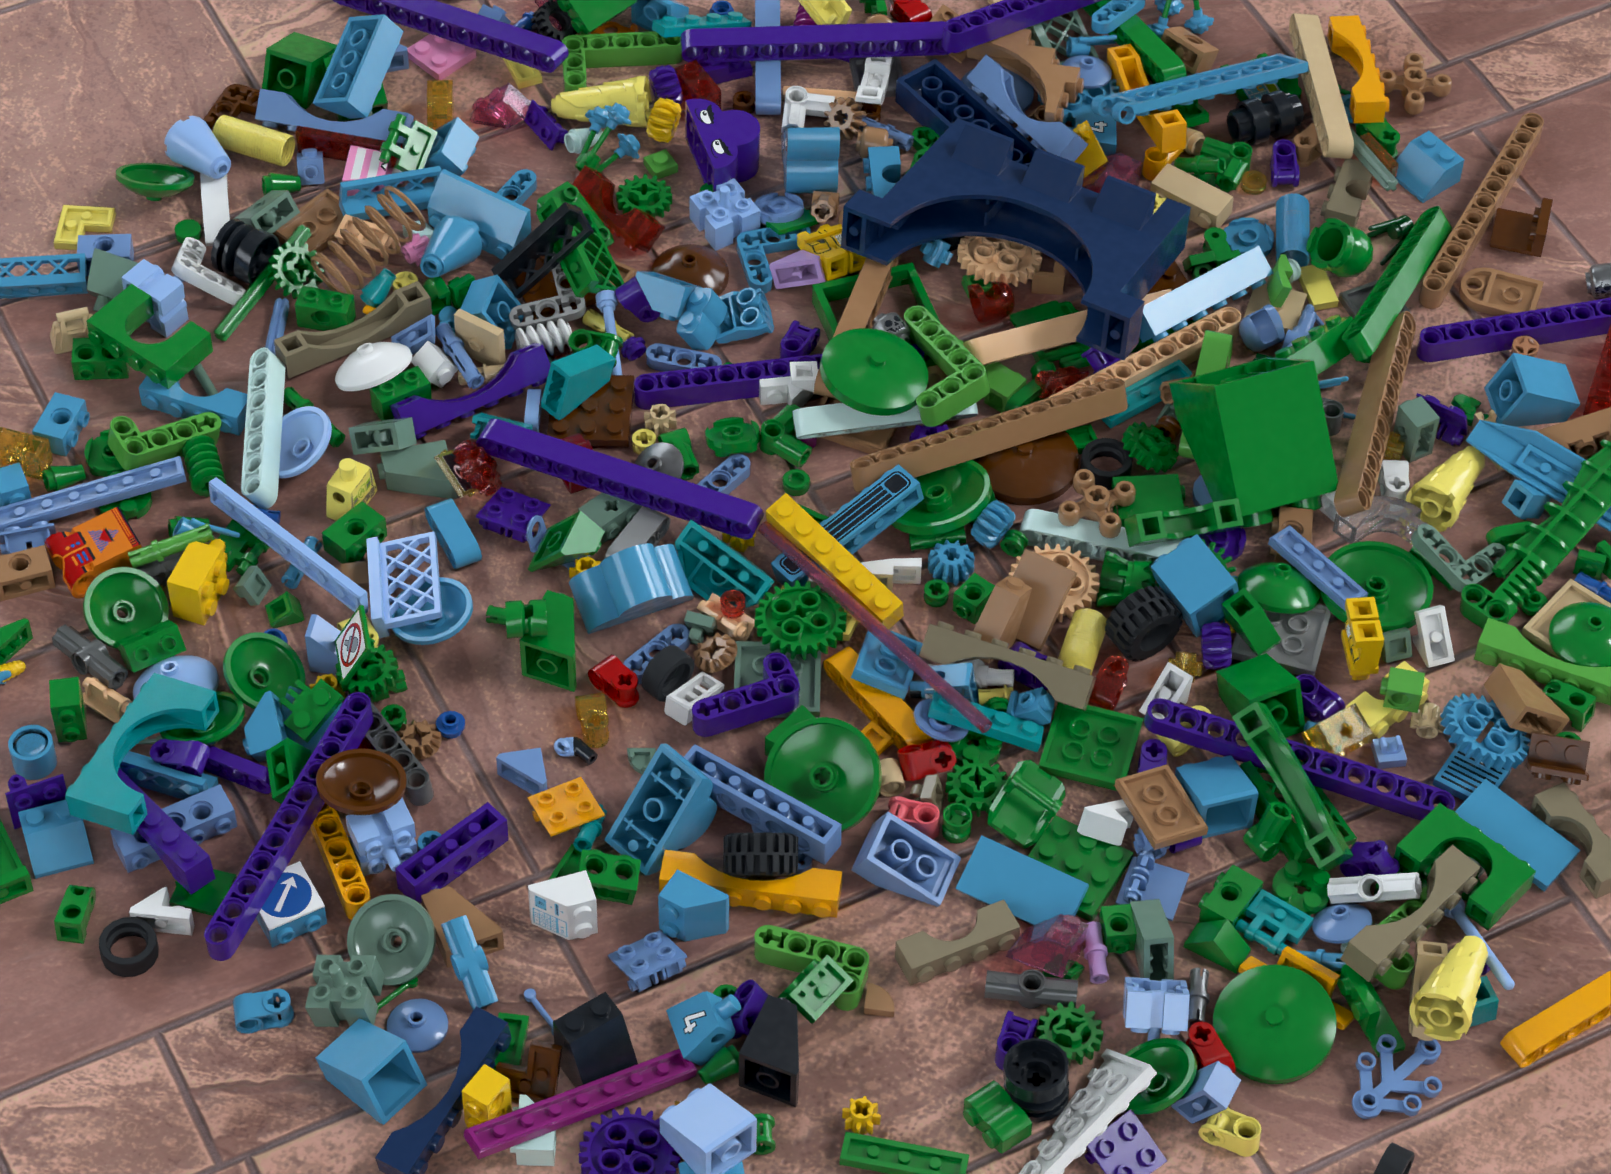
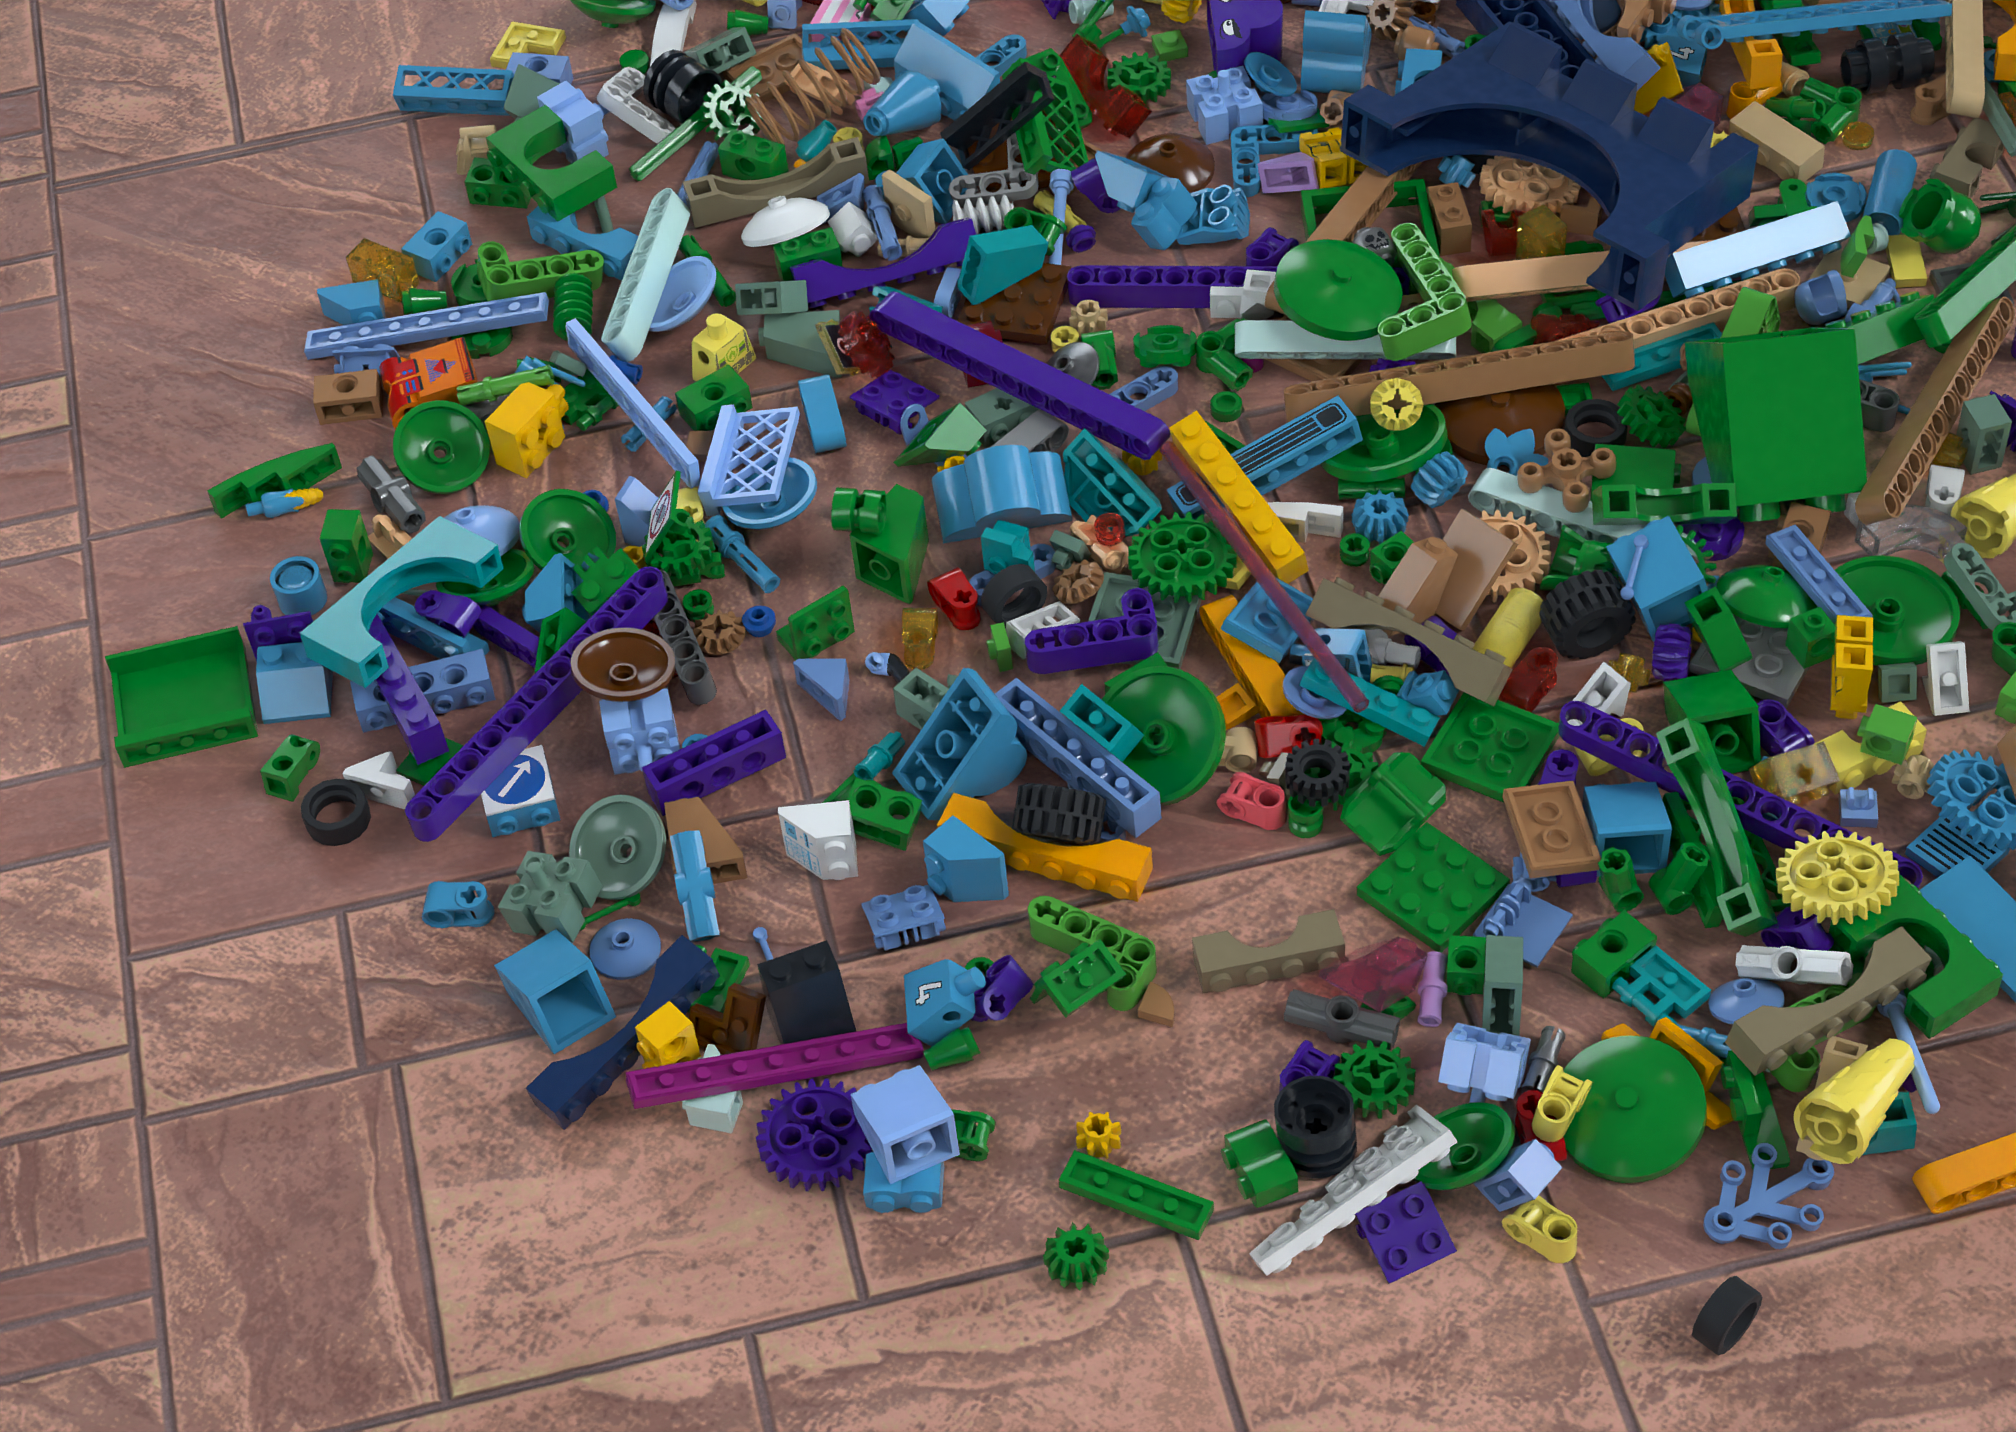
camera: 20 degrees right, 0 degrees up
green brick [116,619,187,672] -> none
sand green tile [233,565,272,606] -> none
green slope [265,591,305,629] -> none
light orange beam [306,800,371,920] -> none
light orange hinge [527,777,605,837] -> none
medium blue beam [646,343,722,372] -> none
black slope [739,995,799,1107] -> none
medium blue slope [851,812,961,907] -> none
dark azure tile [955,835,1089,940] -> none
green bush [1000,530,1028,557] -> none
white slope [1077,799,1133,846] -> none
green slope [1183,919,1251,974] -> none
dark purple piece [1270,139,1300,187] -> none
green plate [1271,860,1331,916] -> none
none -> sand green tile [549,350,587,377]
none -> dark azure pin [704,515,780,593]
none -> green bracket [776,586,855,660]
none -> sand green brick [893,668,949,730]
none -> teal brick [981,519,1035,574]
none -> bright green plate [986,622,1013,672]
none -> teal brick [1060,684,1144,762]
none -> dark azure dish [1244,52,1297,97]
none -> black tyre [1285,739,1350,807]
none -> light yellow gear [1370,378,1423,431]
none -> medium nougat brick [1427,182,1472,256]
none -> dark azure plate [1485,428,1549,476]
none -> clear yellow brick [1516,204,1567,260]
none -> light yellow piece [1532,1065,1593,1142]
none -> green piece [1598,847,1644,913]
none -> medium blue hinge [1620,535,1649,600]
none -> light yellow gear [1776,830,1899,925]
none -> green brick [1785,606,1835,669]

